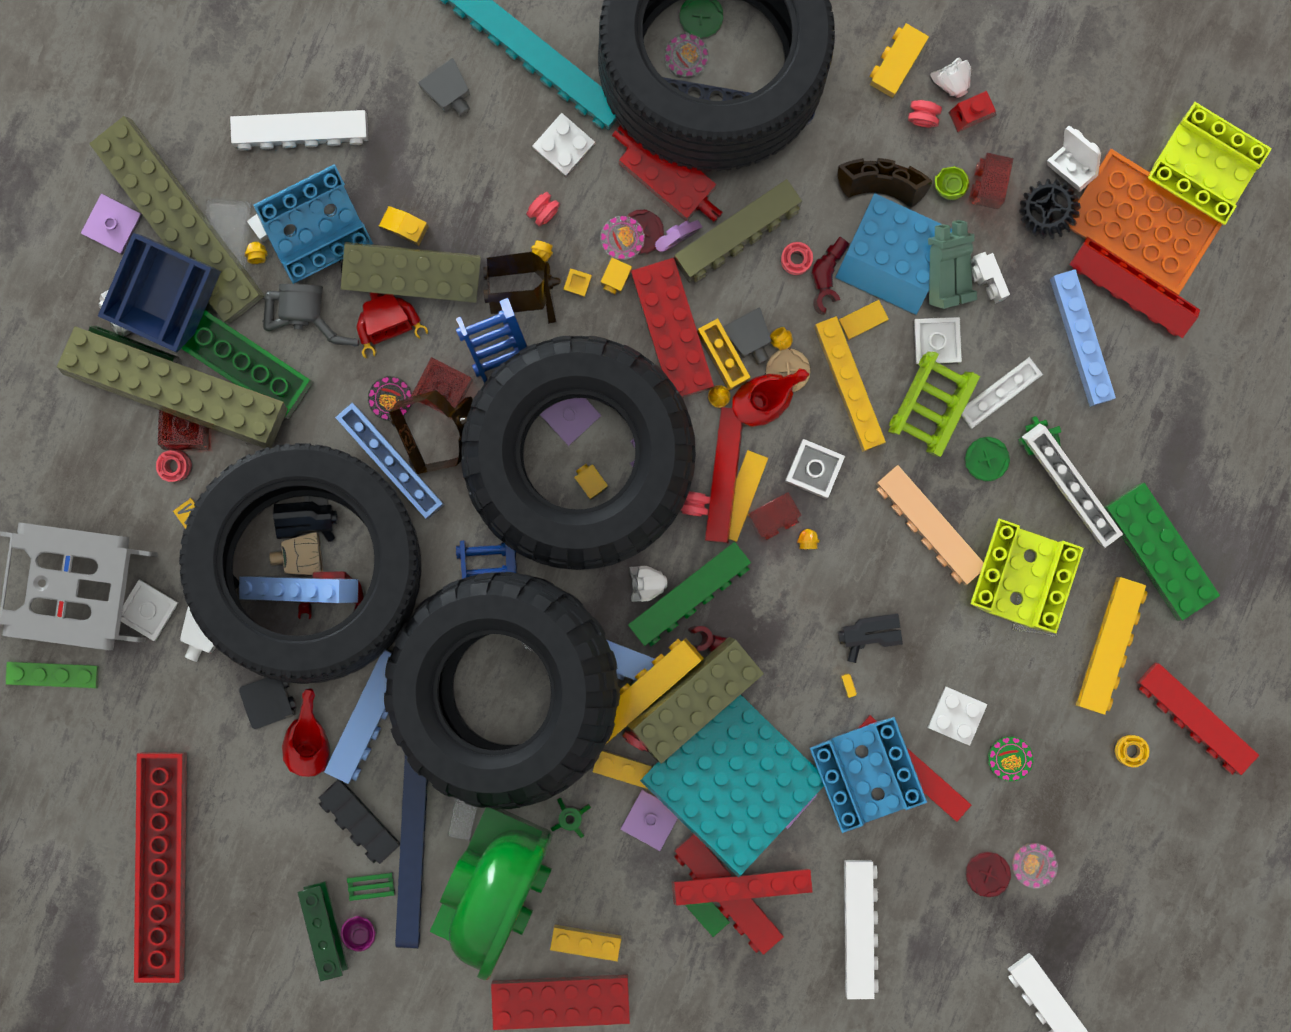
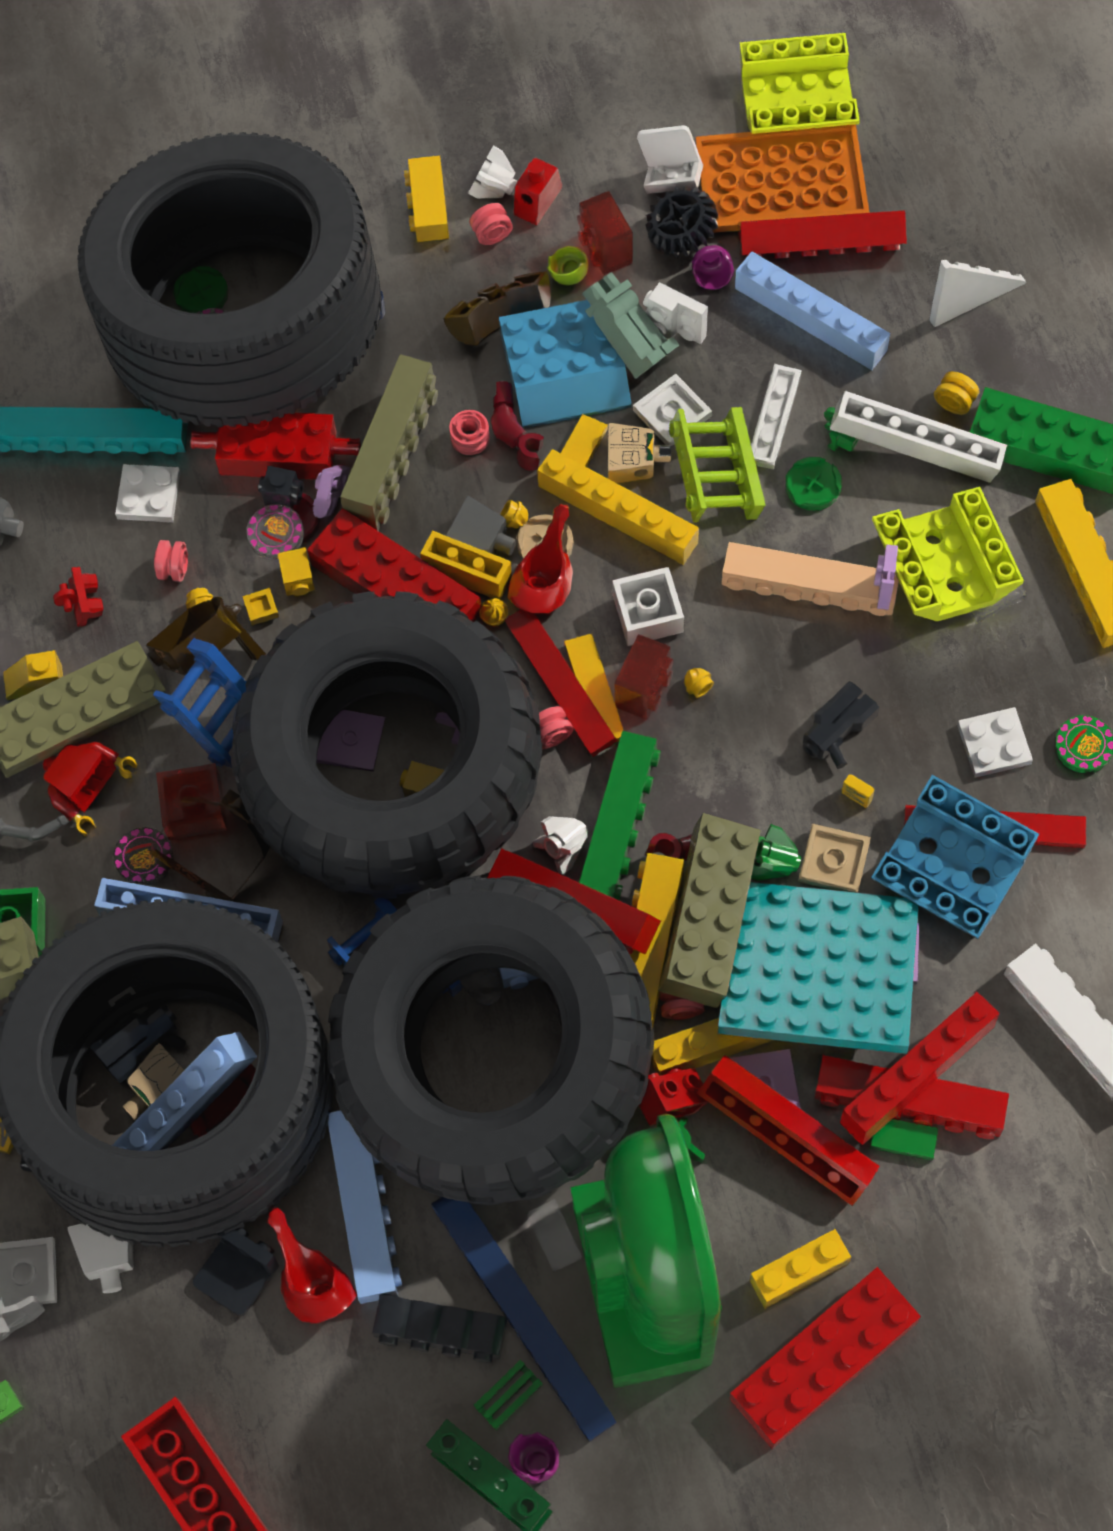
camera: 30 degrees left, 20 degrees down
none -> red hips [53,567,104,626]
none -> black brick [258,466,304,512]
none -> red brick [487,848,661,955]
none -> tan torso [608,423,671,483]
none -> red brick [639,1067,708,1126]
none -> magenta hair [691,245,734,290]
none -> red brick [697,1055,880,1206]
none -> green brick [751,824,801,881]
none -> tan plate [798,824,871,893]
none -> lavender plate [874,544,898,610]
none -> white tile [930,260,1026,327]
none -> yellow wheel [934,371,980,415]

